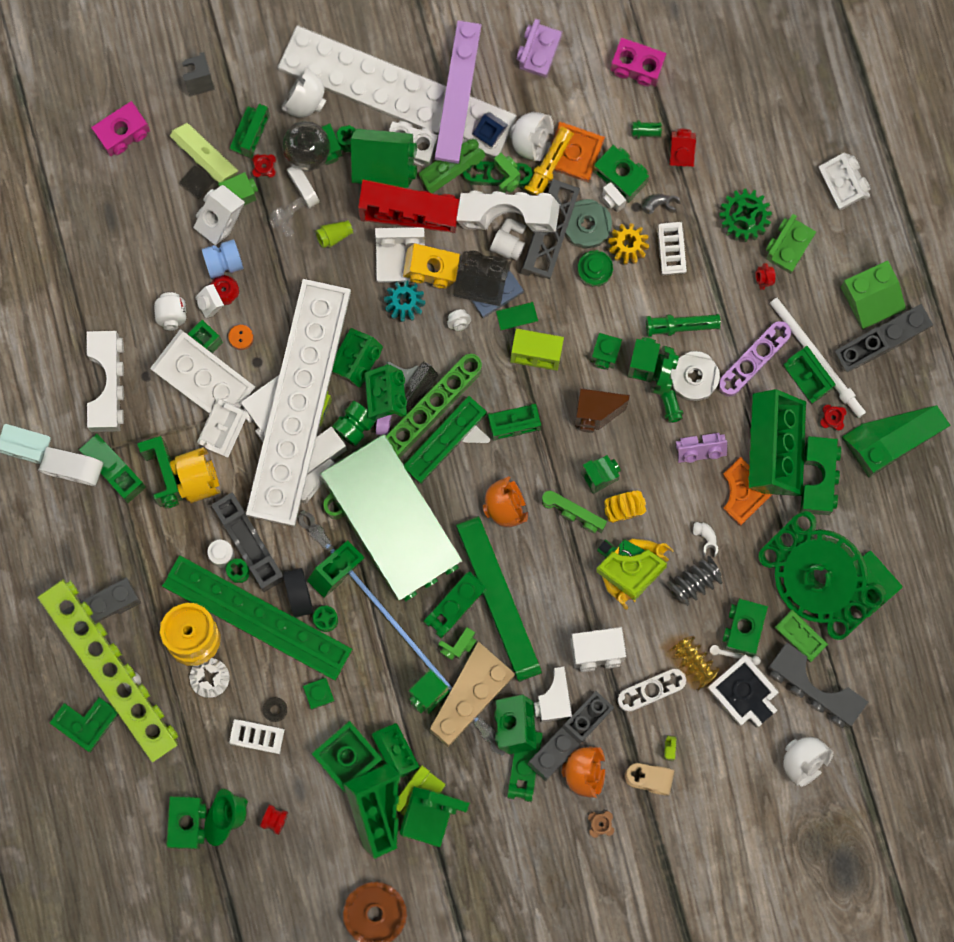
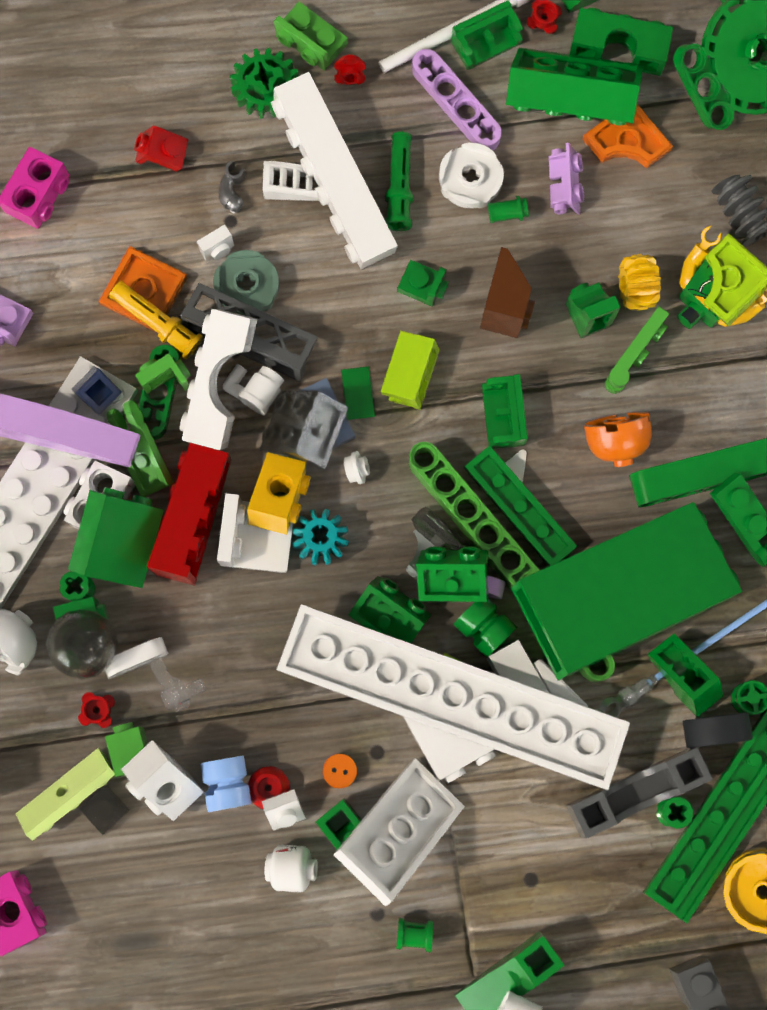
camera: 85 degrees left, 0 degrees up
white arch [87,331,124,432] -> none
green panel [137,436,184,509] -> none
yellow brick [170,447,220,503] -> none
white hinge [197,398,248,457] -> none
white brick [208,540,235,568] -> none
green bracket [230,104,270,158] -> none
lime cone [316,220,353,248] -> none
white cylinder [510,112,554,161] -> none
green plate [578,250,613,287] -> none
green brick [593,145,649,203] -> none
yellow gear [608,223,649,265] -> none
green brick [628,337,660,383] -> none
green pin [631,120,662,139] -> none
green plate [651,346,679,395] -> none
white arm [693,522,718,557] -> none
none -> white brick [271,72,398,269]
none -> green bush [396,918,434,953]

